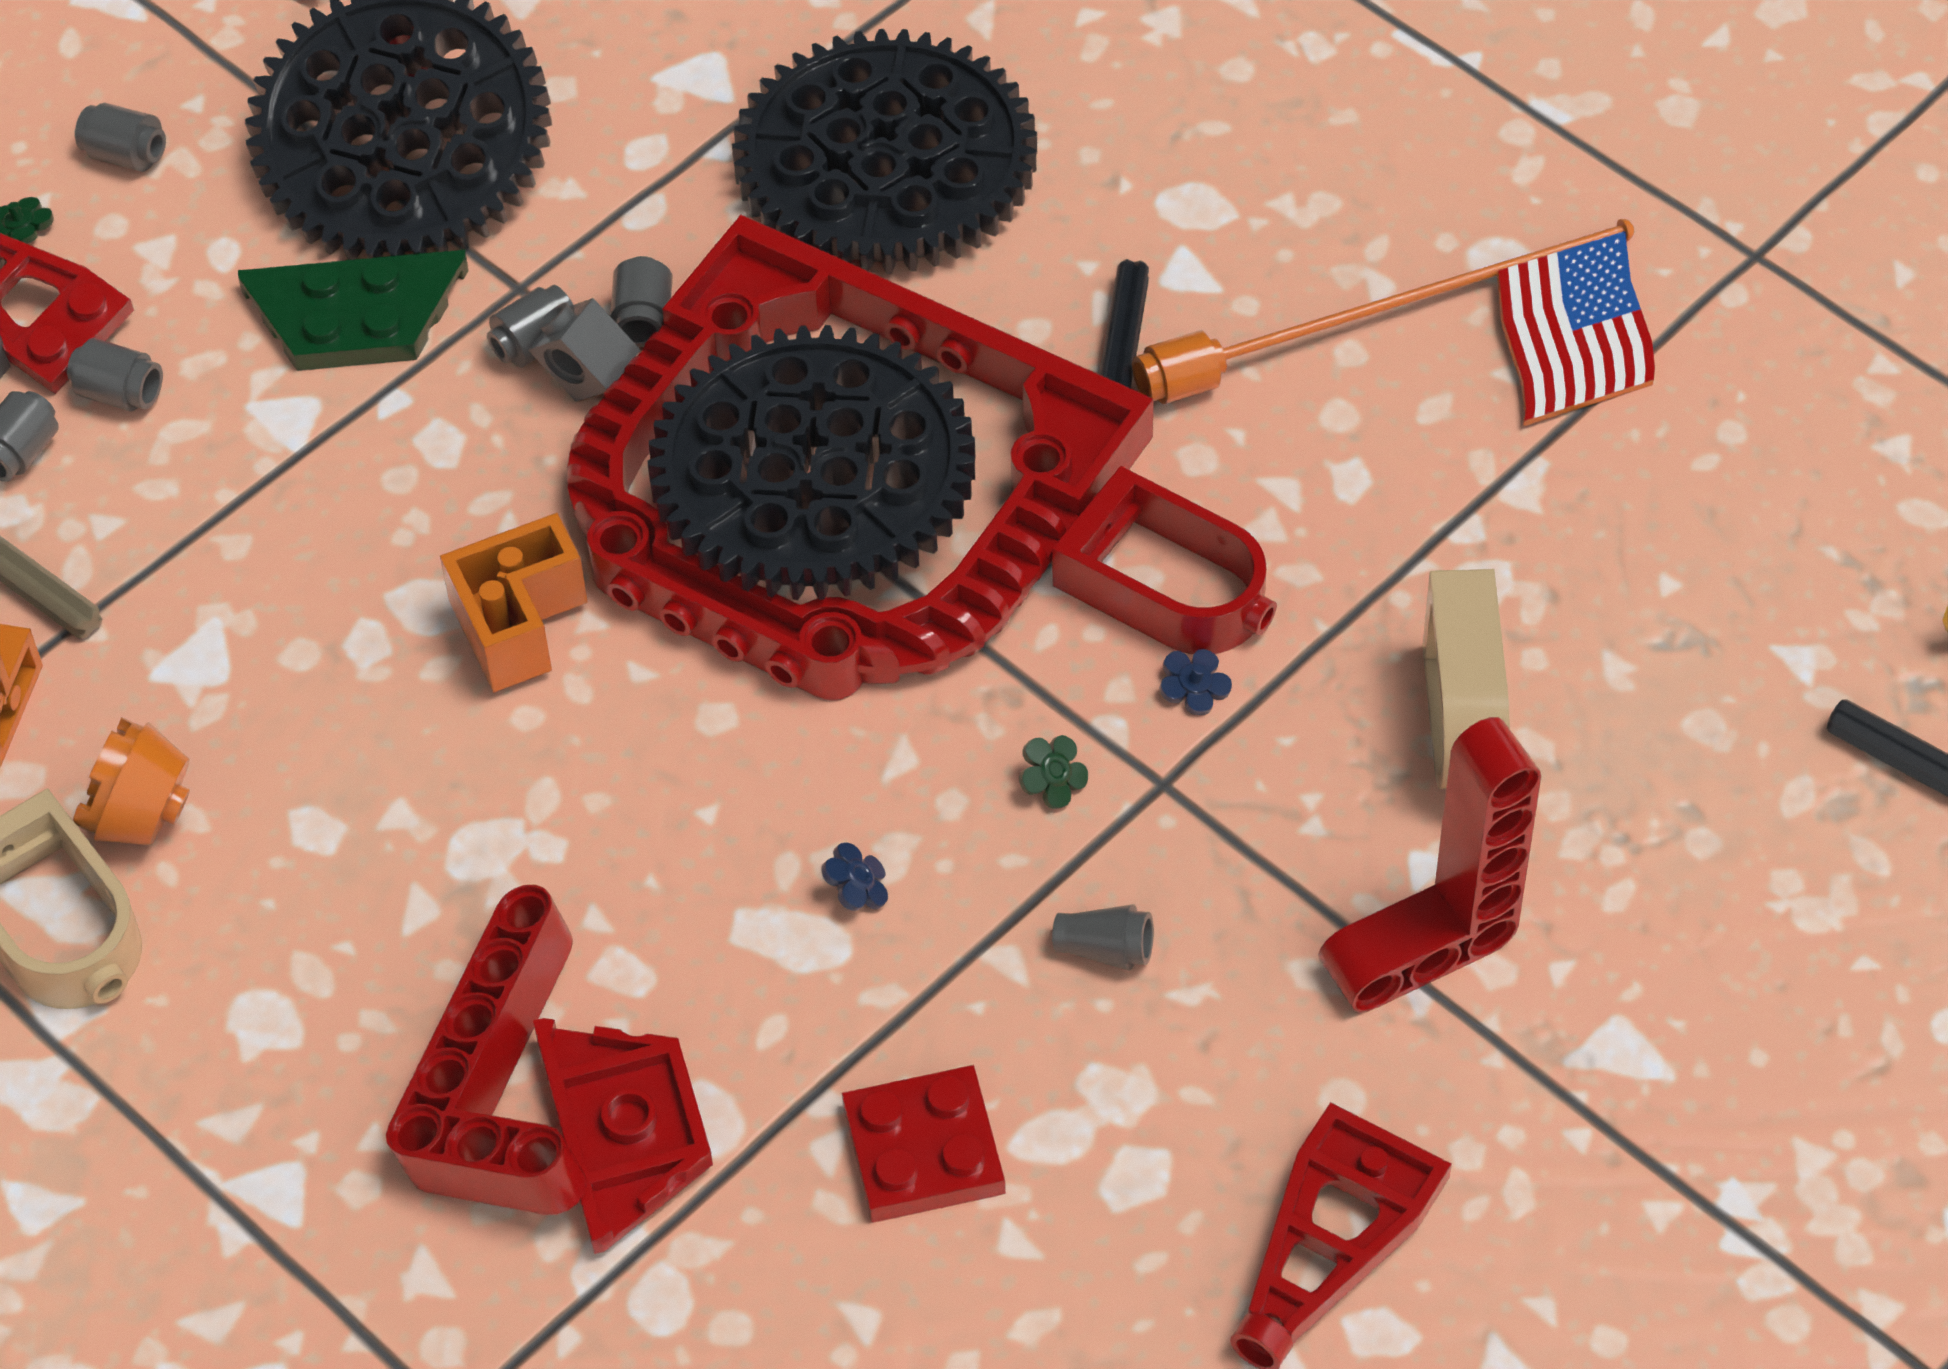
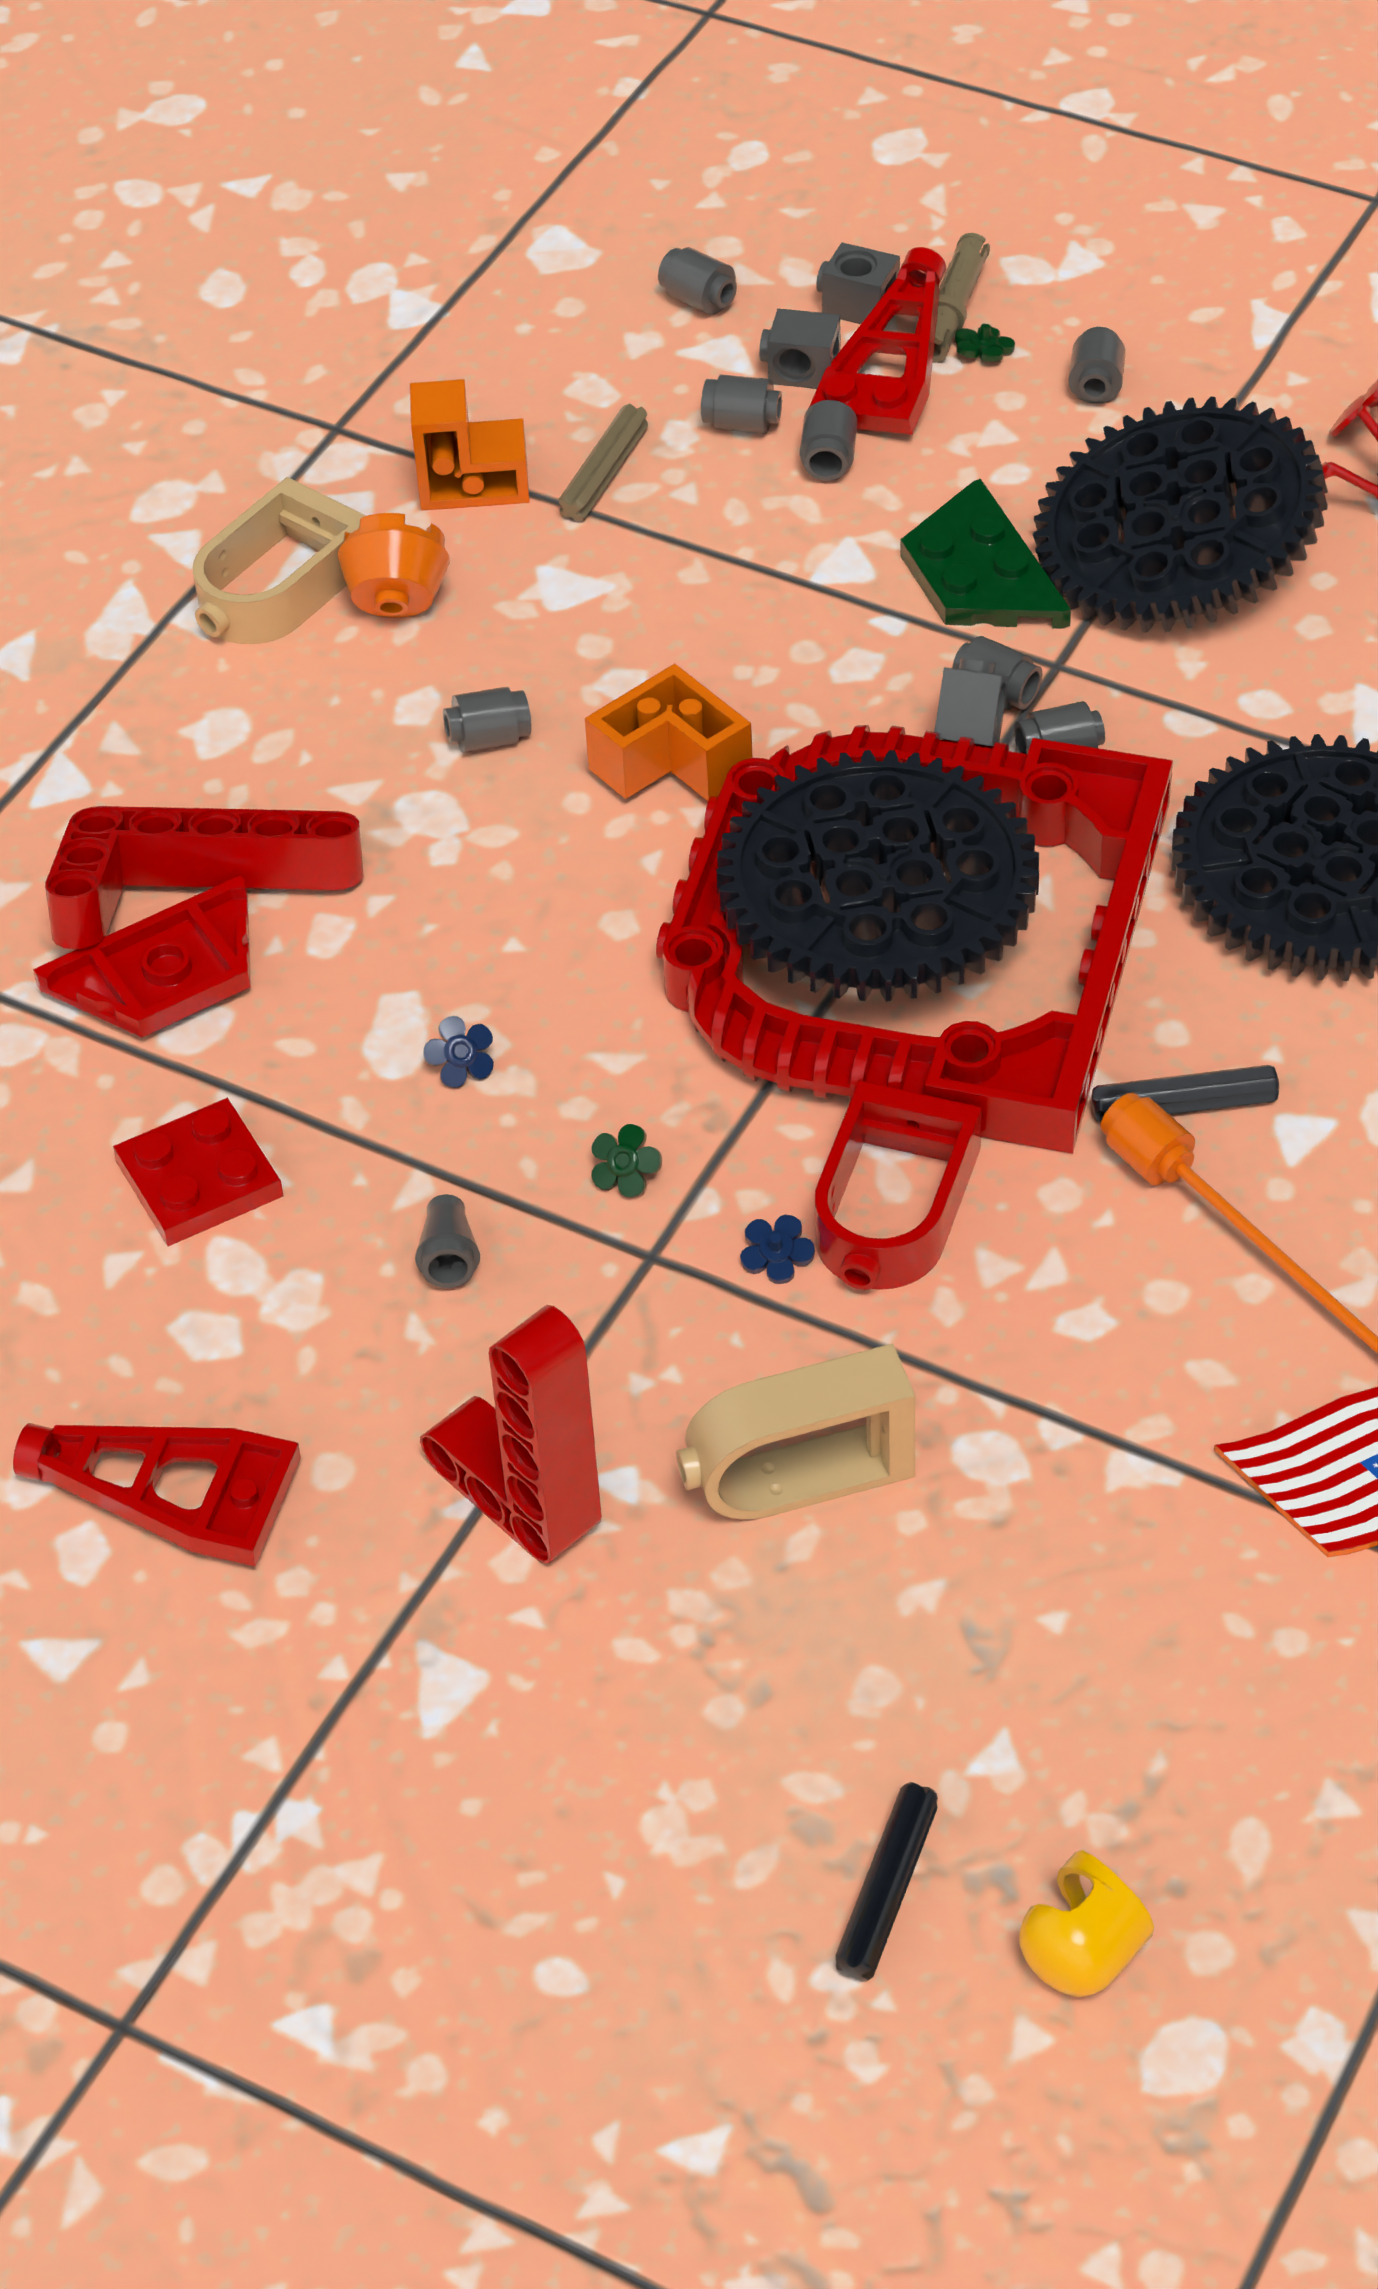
camera: 75 degrees right, 5 degrees down
none -> dark grey brick [443,686,531,752]

